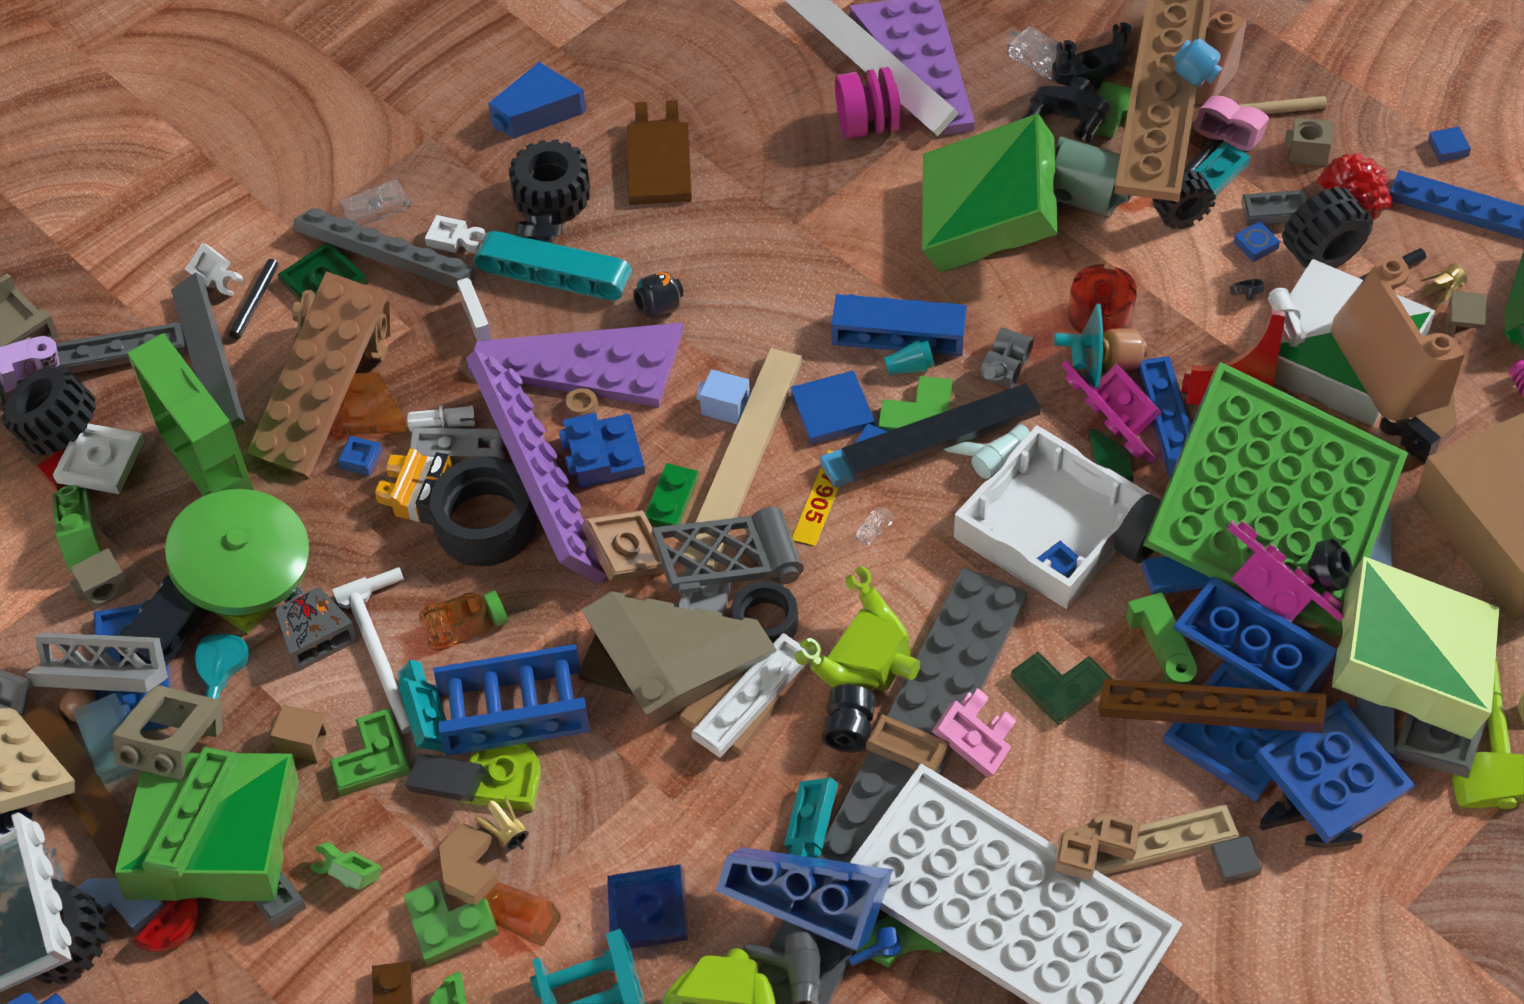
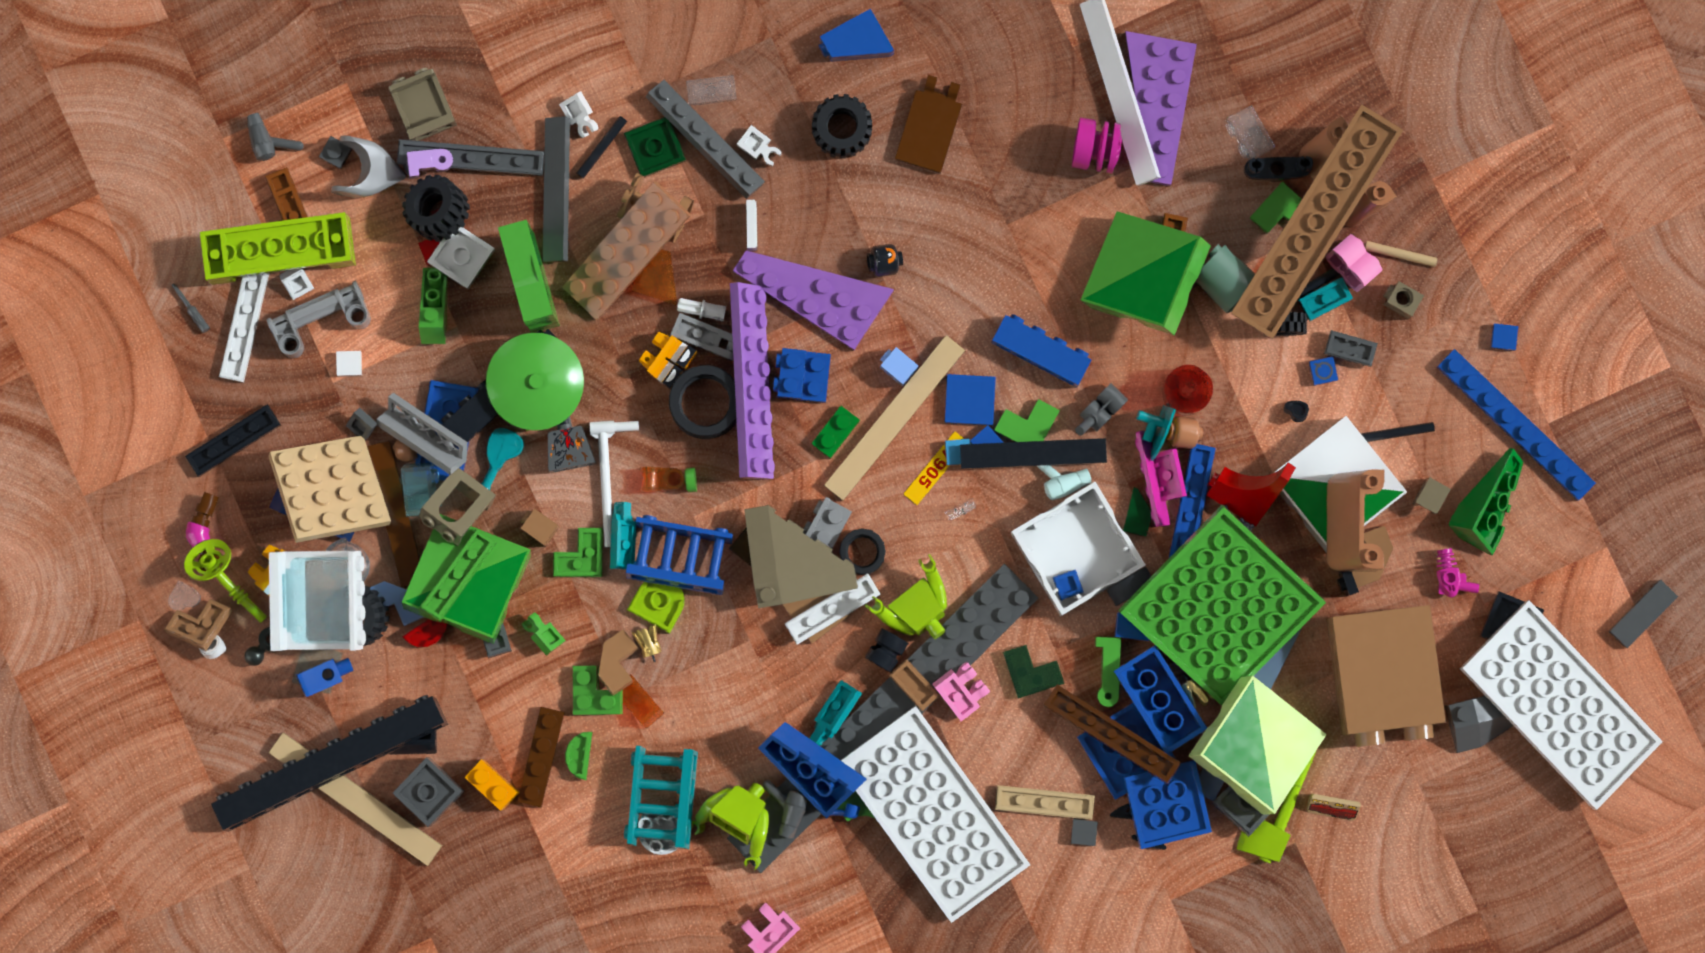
camera: 15 degrees right, 30 degrees up
dark tan brick [70,548,131,610] -> none
blue tile [337,436,383,476] -> none
black tile [405,754,486,802] -> none
teal beam [474,231,632,301] -> none
black plate [516,213,563,243] -> none
medium nougat tile [564,388,599,418] -> none
medium nougat tile [581,510,664,582] -> none
clear blue plate [607,864,688,949] -> none
dark grey piece [651,507,804,594] -> none
teal cone [884,340,935,376] -> none
black connector [1021,76,1112,142] -> none
medium nougat tile [1053,813,1141,881] -> none
dark azure head [1173,38,1222,86] -> none
dark pink bracket [1227,520,1345,622] -> none
white axle [1268,288,1306,347] -> none
black tyre [1282,187,1373,269] -> none
black plate [1308,538,1352,592] -> none
red hair [1317,153,1392,220] -> none
pearl gold piece [1420,264,1467,309] -> none

